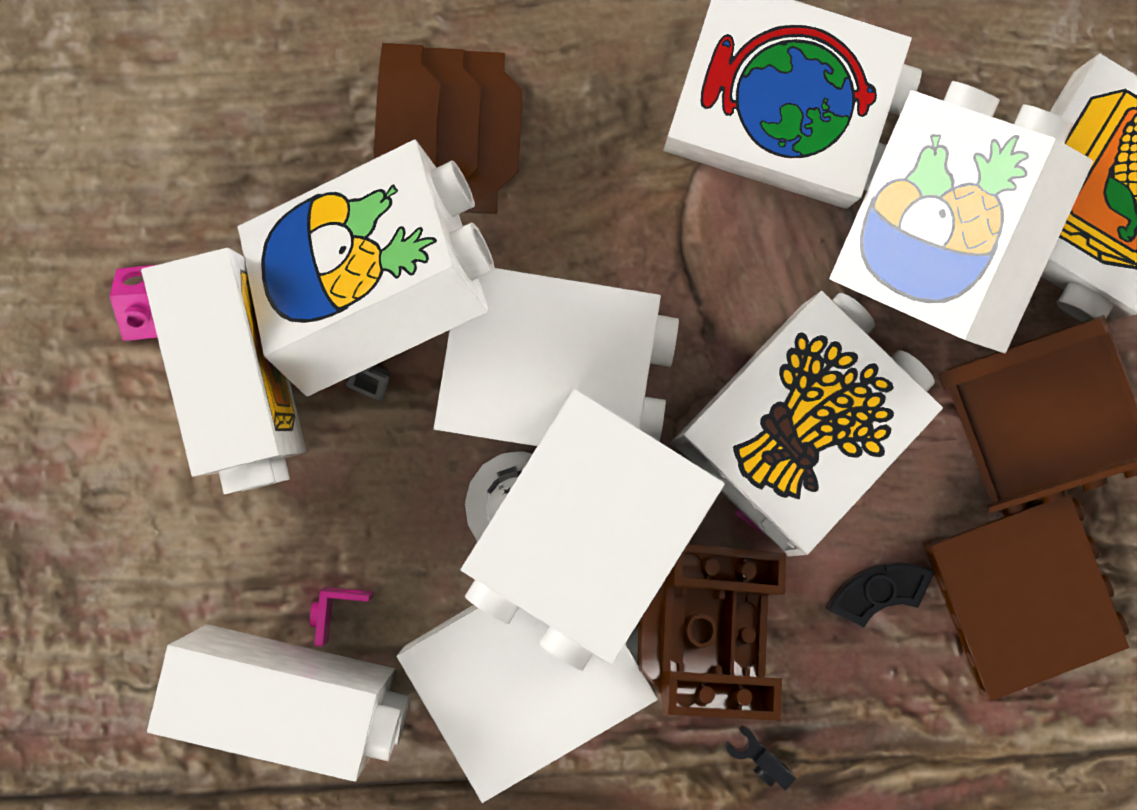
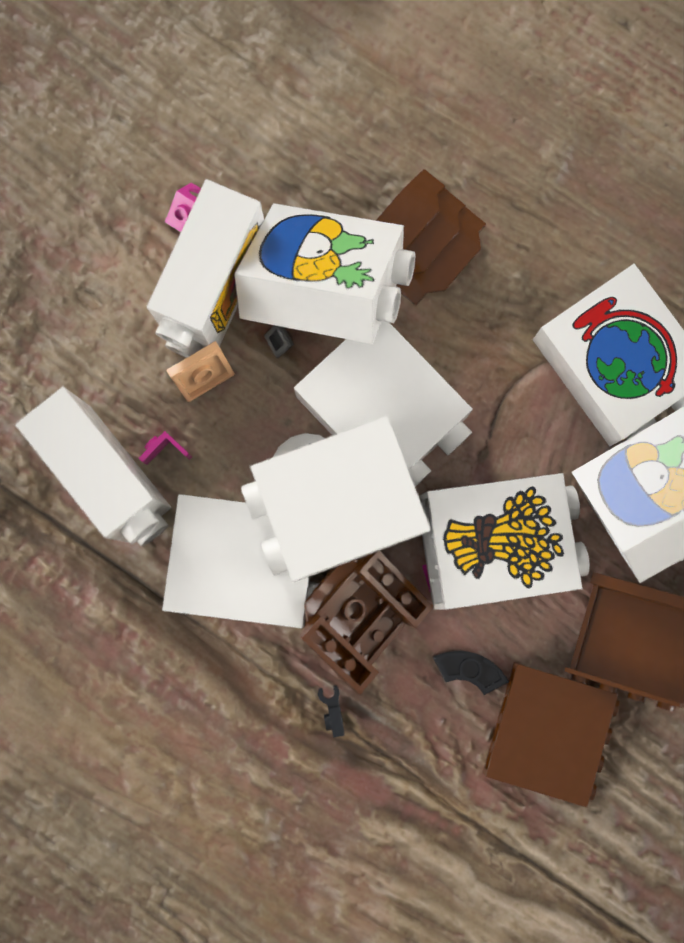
camera: 40 degrees right, 5 degrees down
none -> light nougat tile [166,341,235,402]

